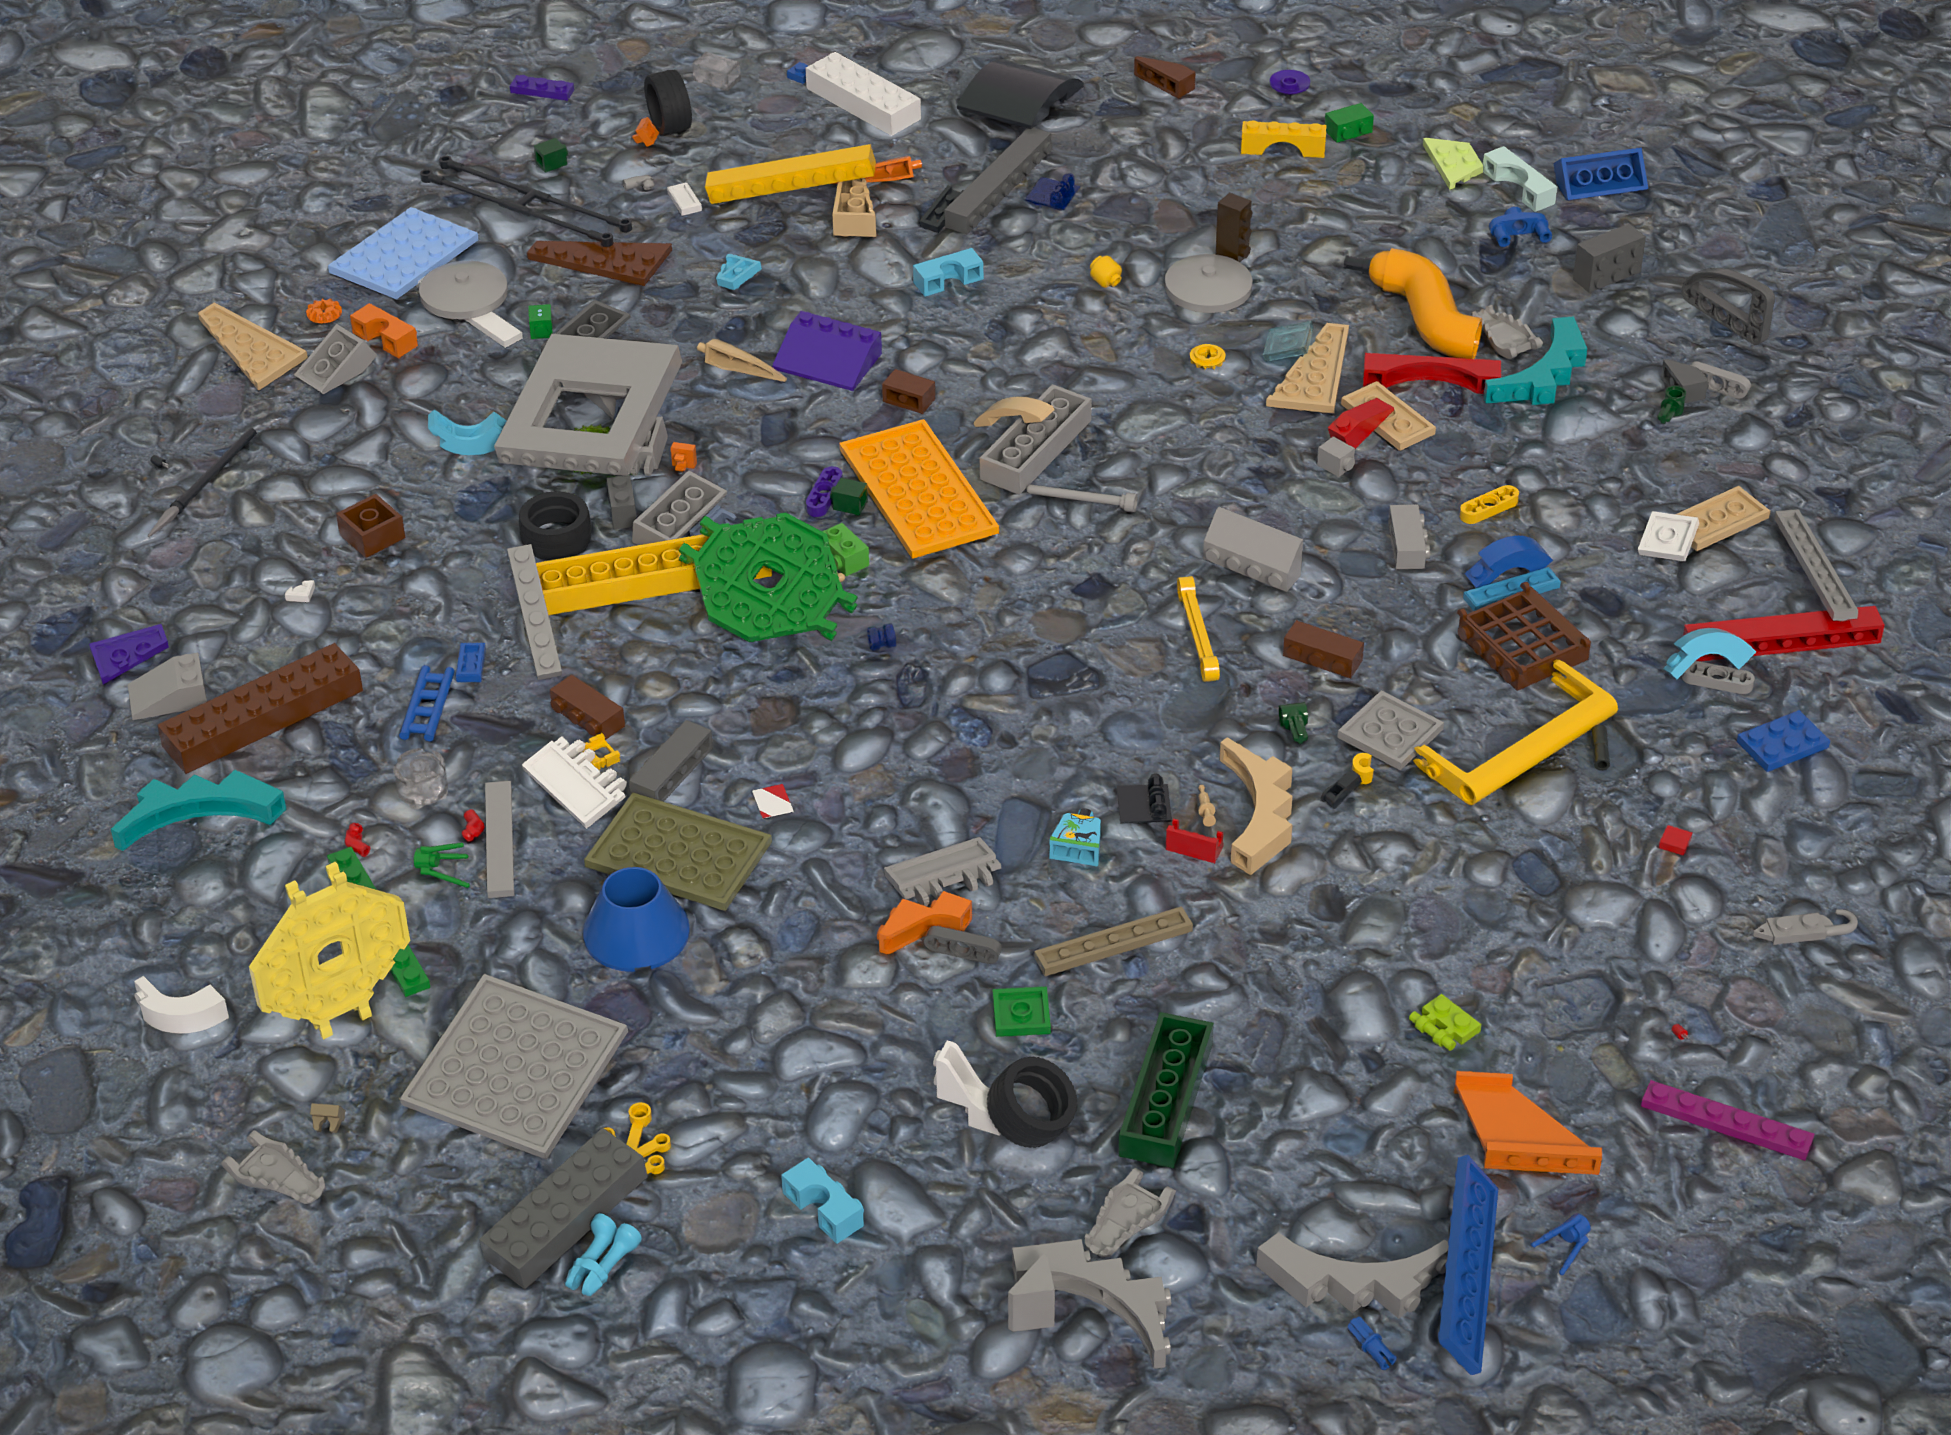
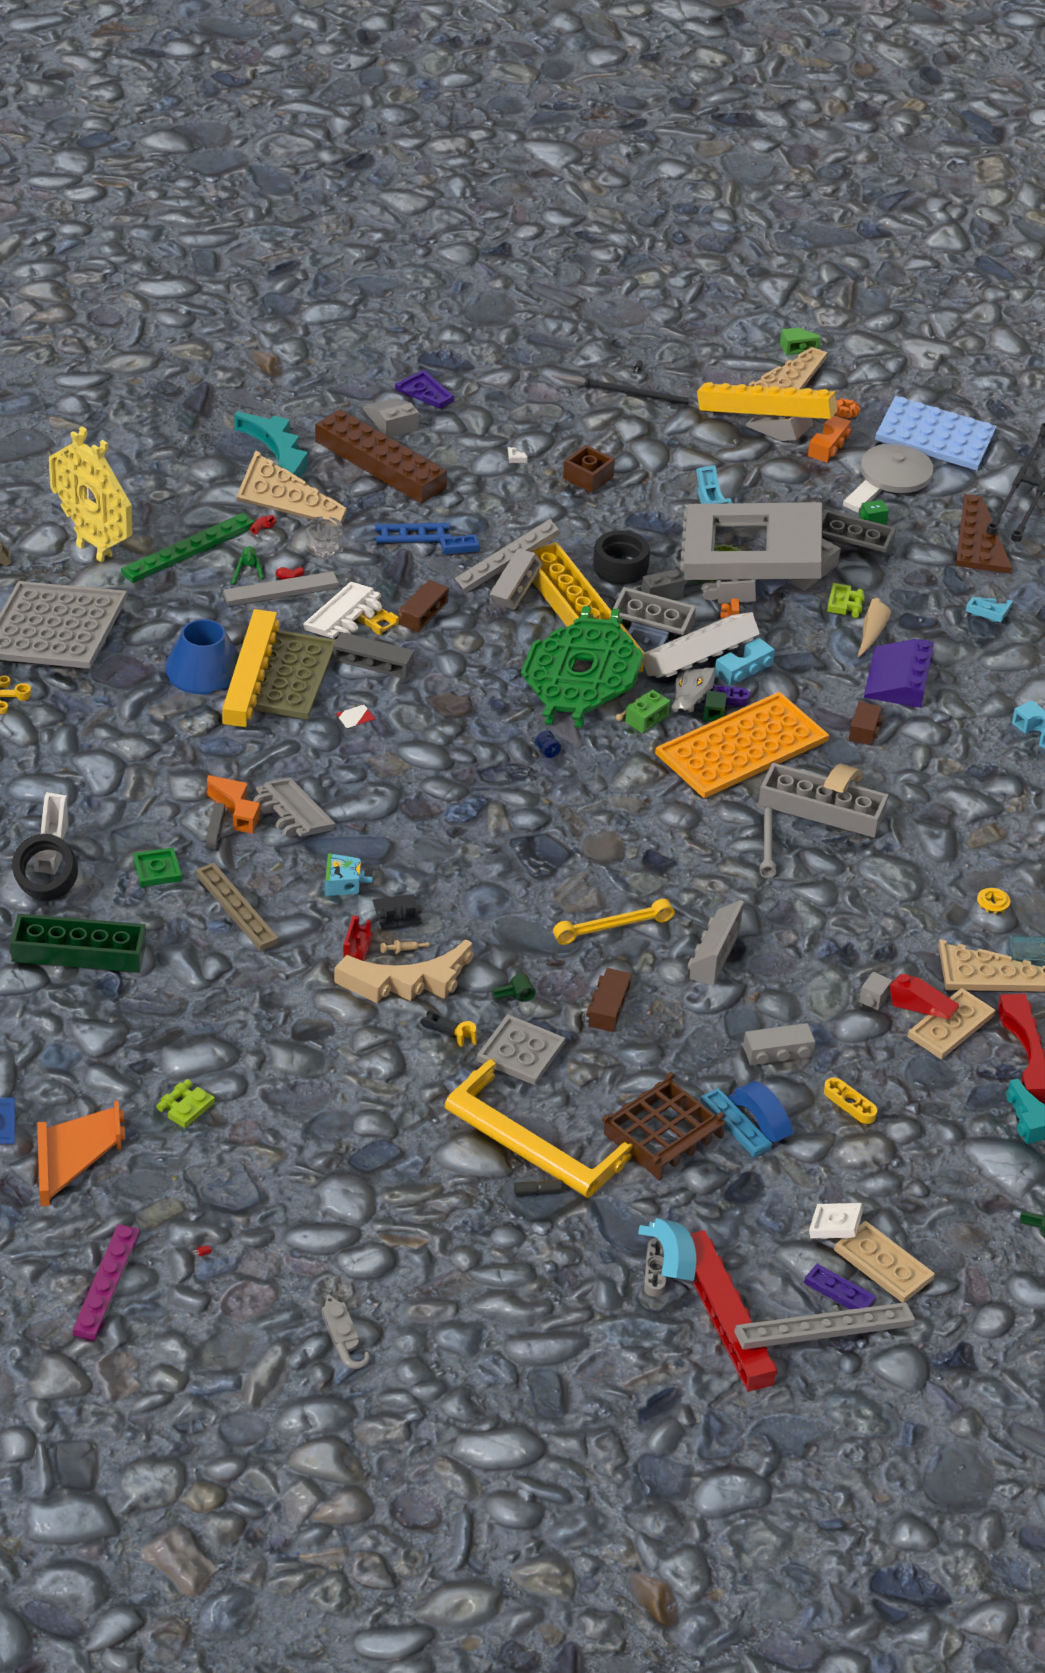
camera: 75 degrees right, 0 degrees up
red tile [1659,825,1693,856] -> none
blue plate [1736,710,1830,772] -> none
none -> yellow brick [222,609,280,727]
none -> tan wing [236,451,347,527]
none -> light grey brick [490,548,543,610]
none -> white brick [644,612,760,678]
none -> light grey animal [672,668,717,712]
none -> yellow brick [697,382,837,419]
none -> medium azure arch [715,638,775,686]
none -> bright green slope [780,327,821,355]
none -> dark purple plate [804,1263,877,1310]
none -> lime plate [827,583,865,618]

